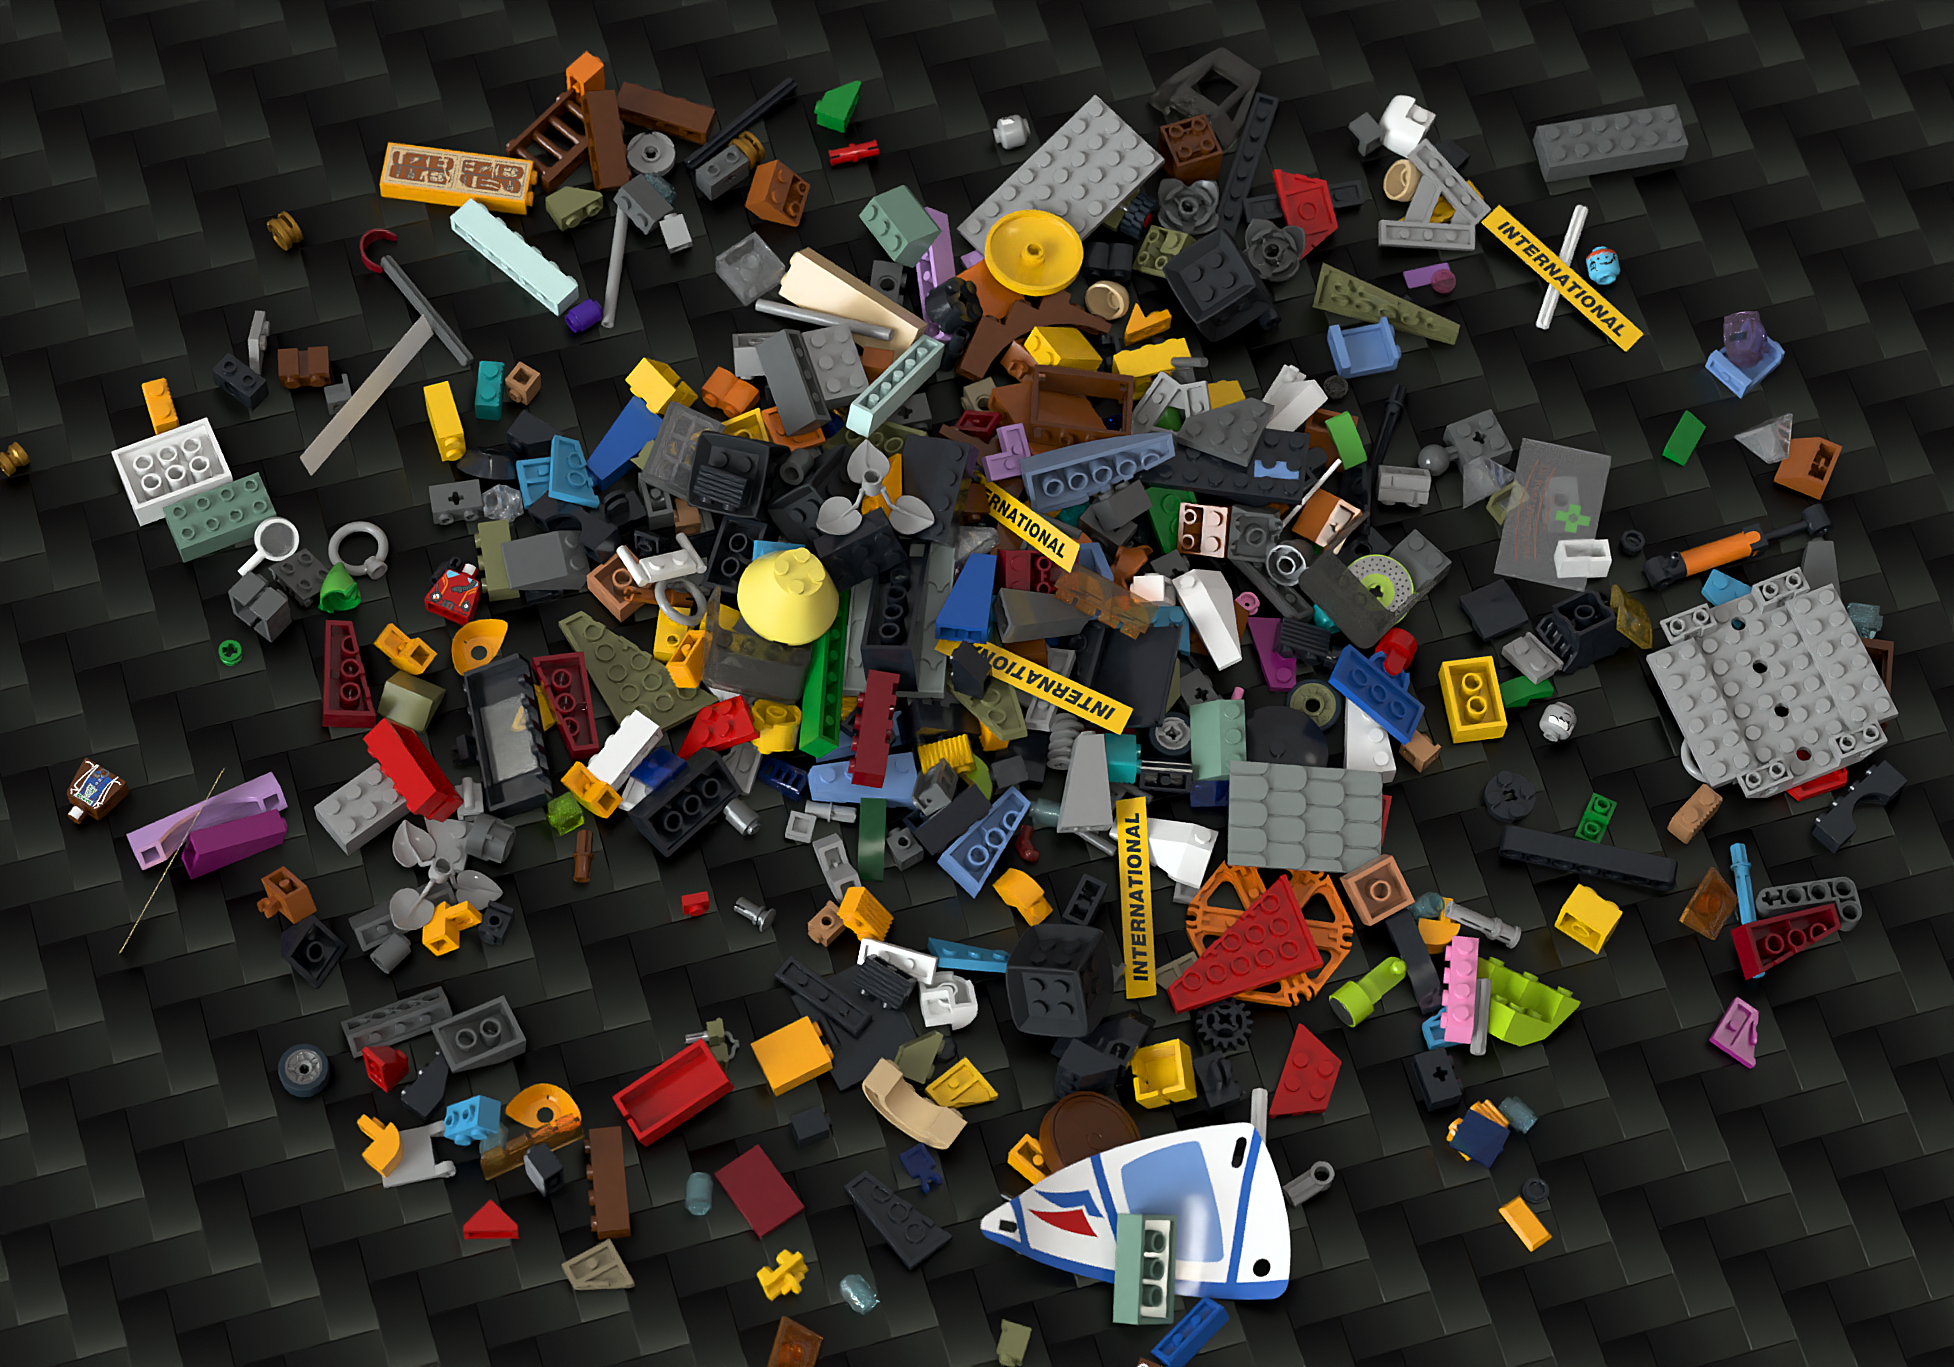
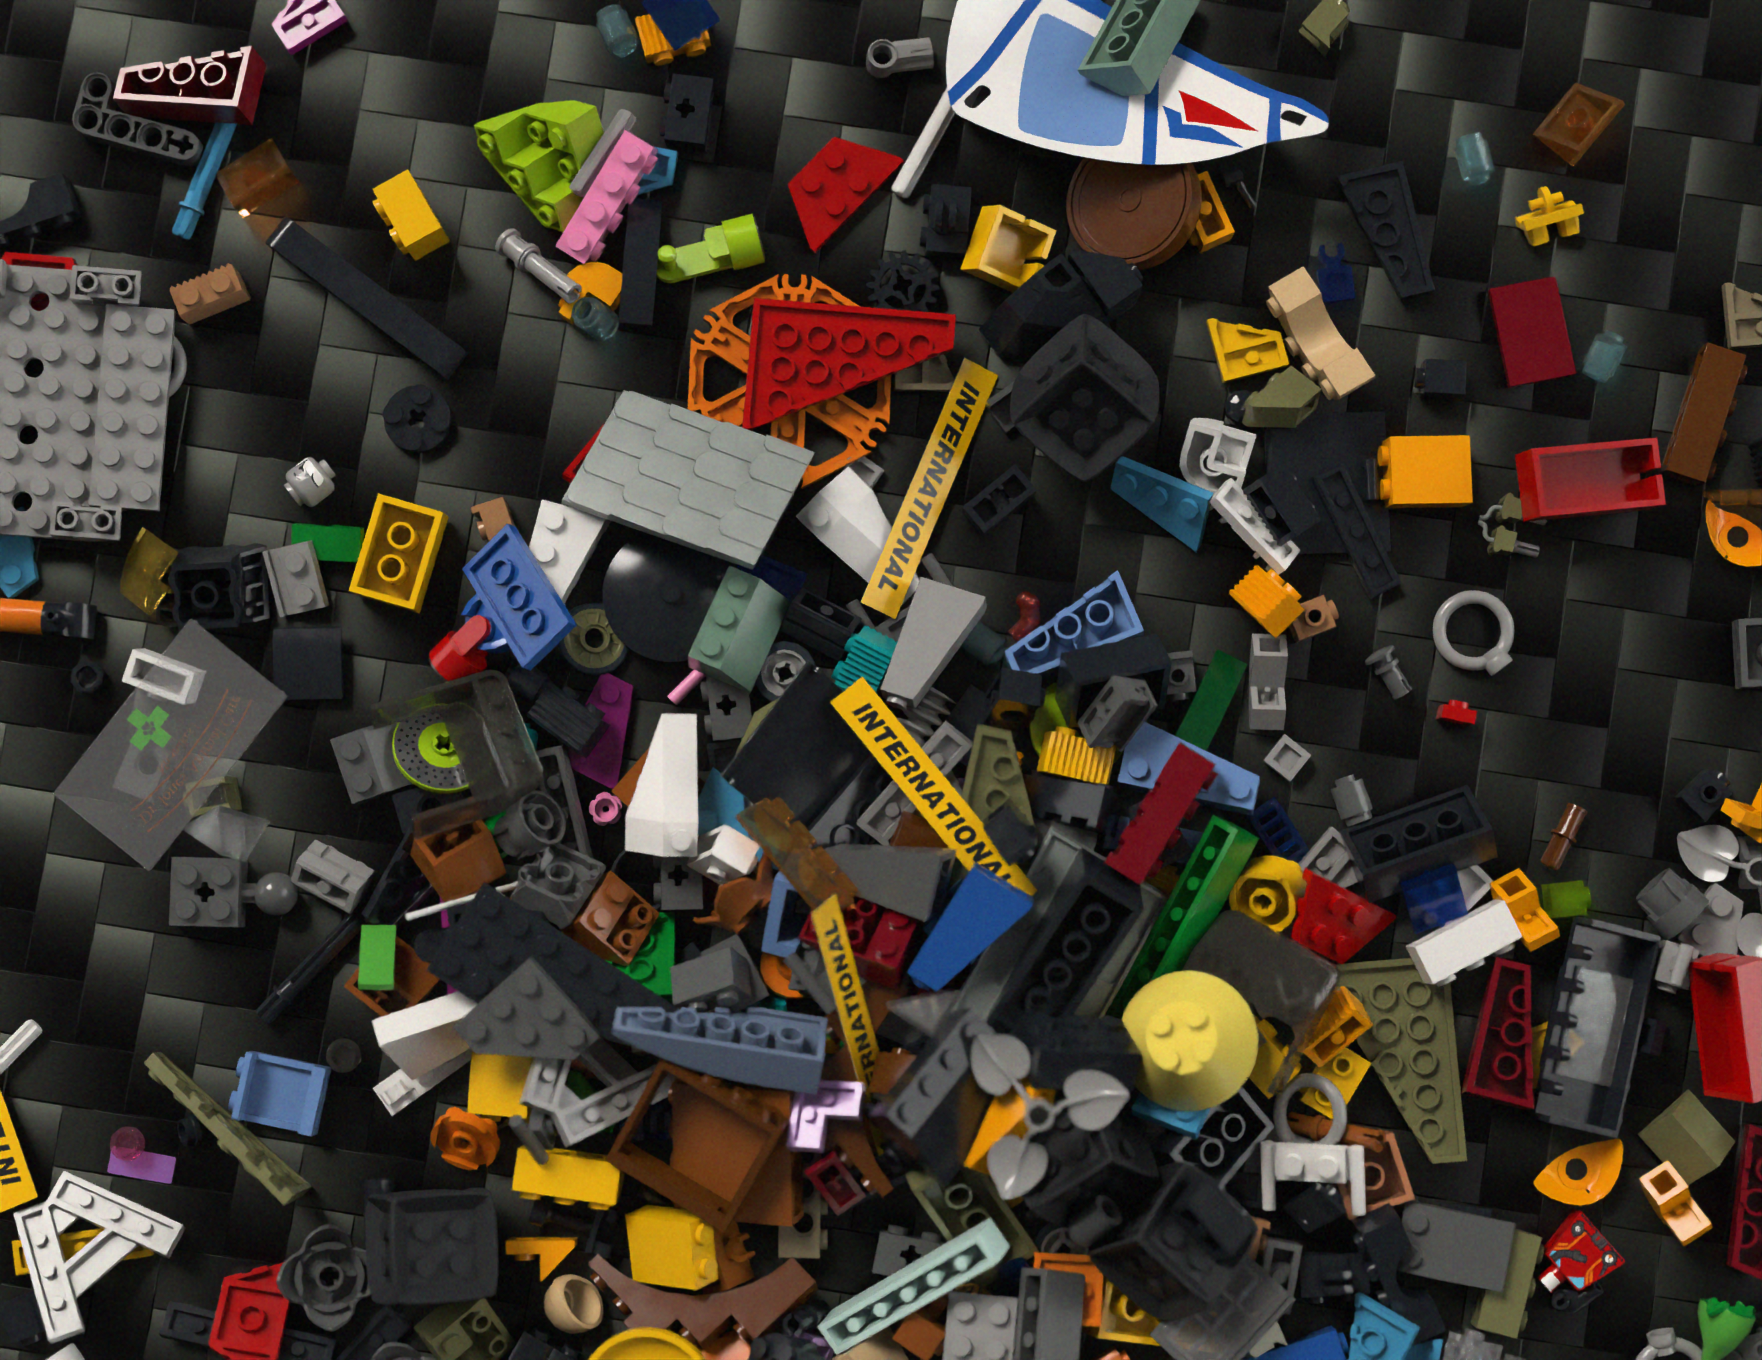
camera: 145 degrees left, 20 degrees up
light grey axle [805,800,857,823] -> none
light orange brick [993,868,1053,926] -> none
medium blue sticker [1254,460,1299,480] -> none
nougat brick [1340,854,1415,926] -> none
tan hat [1384,159,1423,202] -> none
green slope [1574,793,1617,844] -> none
none -> orange plate [430,1107,500,1170]
none -> light grey piece [1432,590,1515,676]

